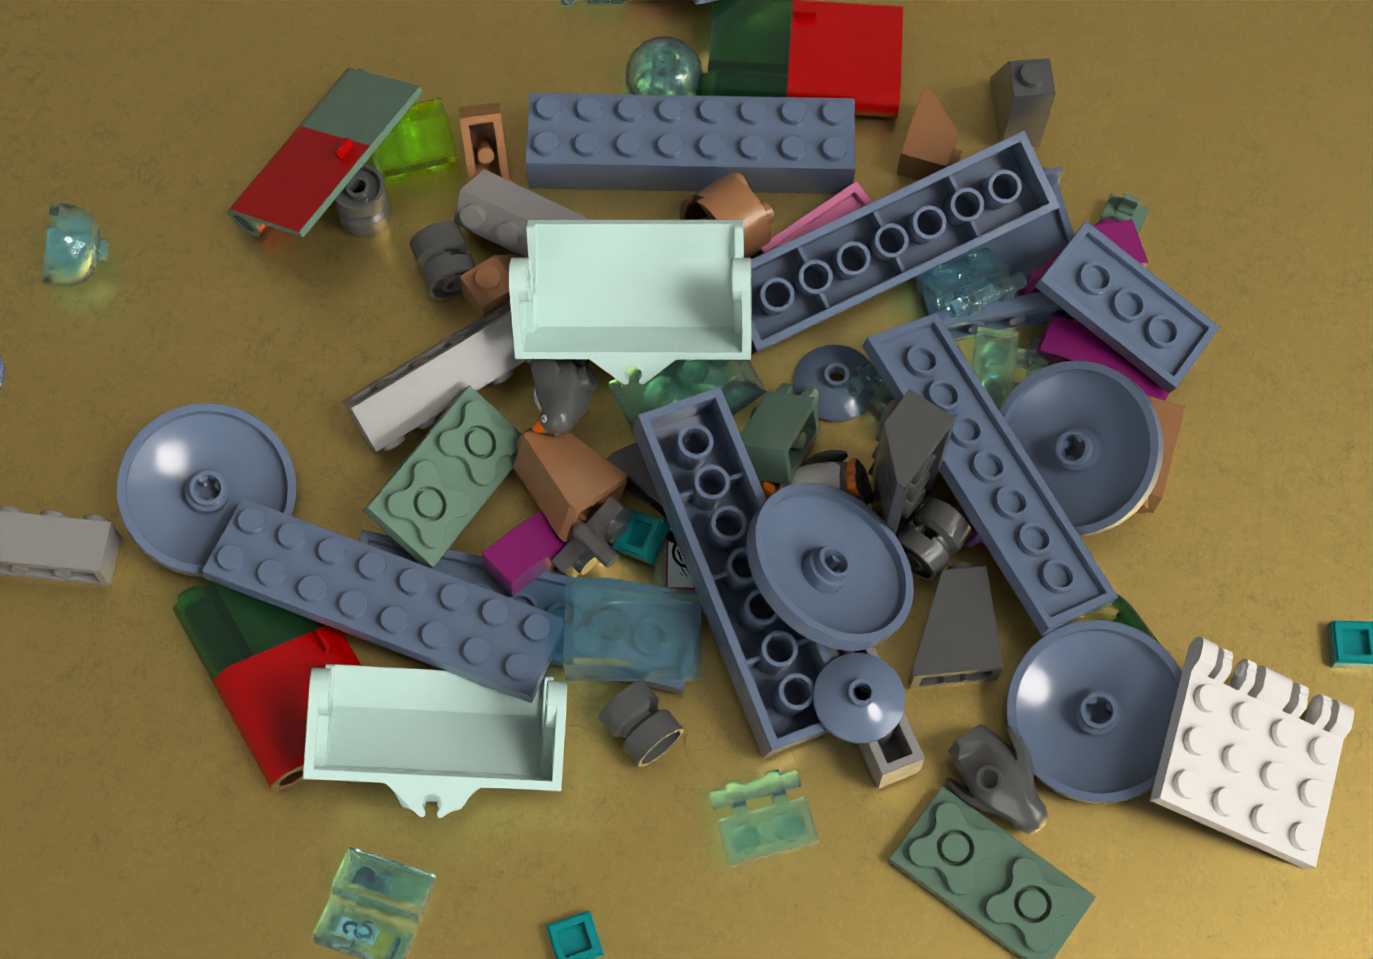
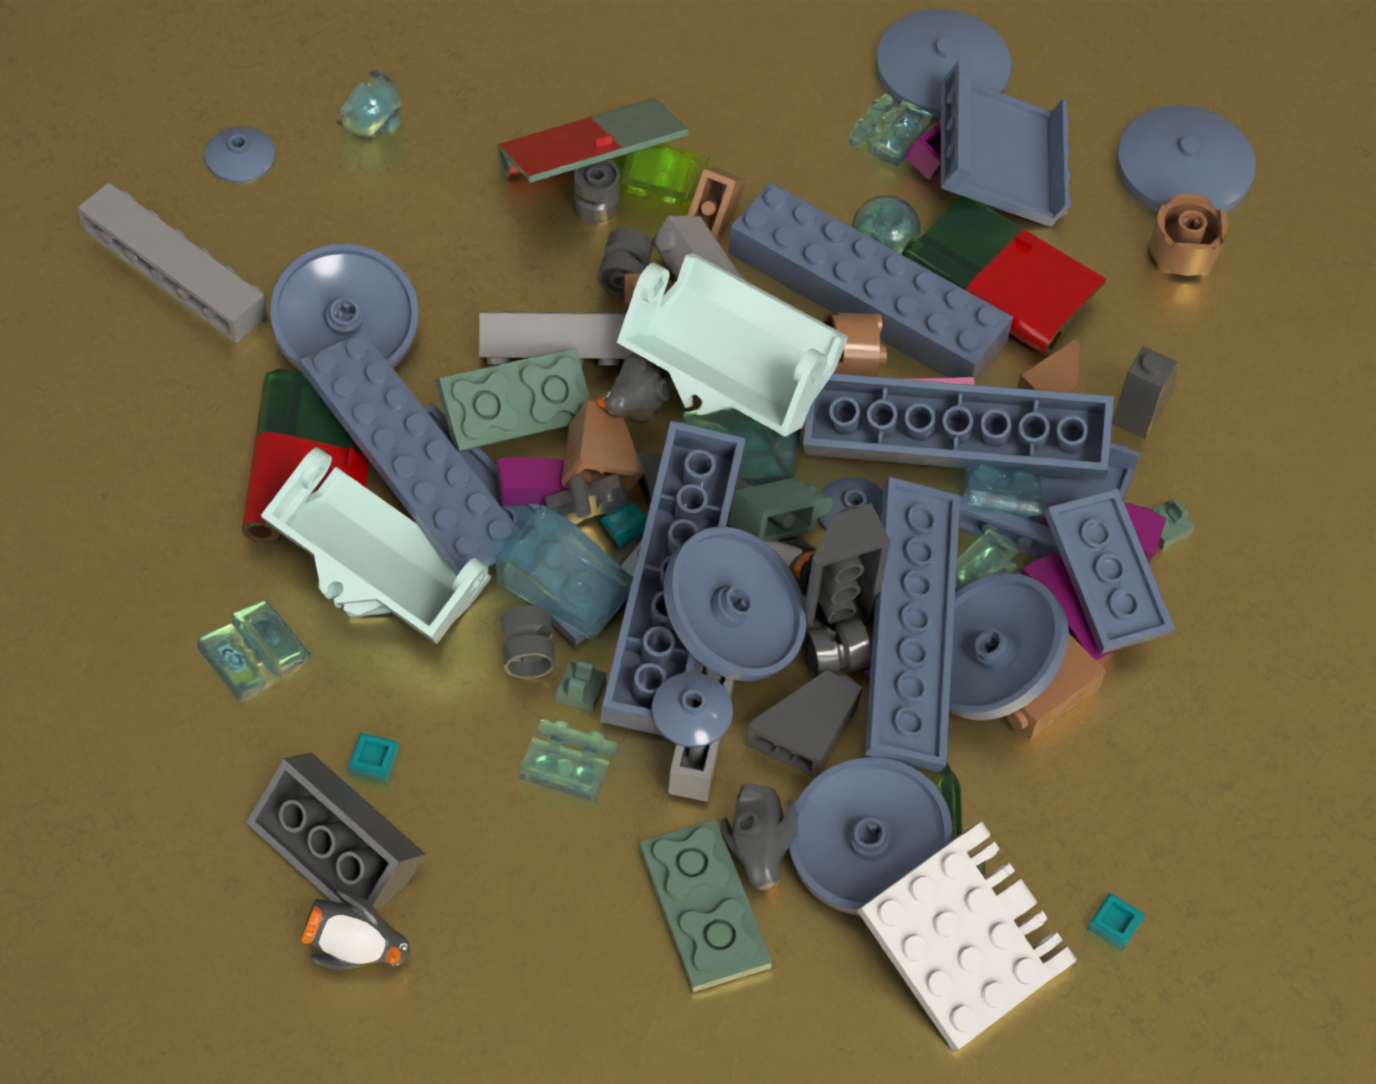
camera: 30 degrees right, 10 degrees down
none -> sand green tile [556,660,606,713]

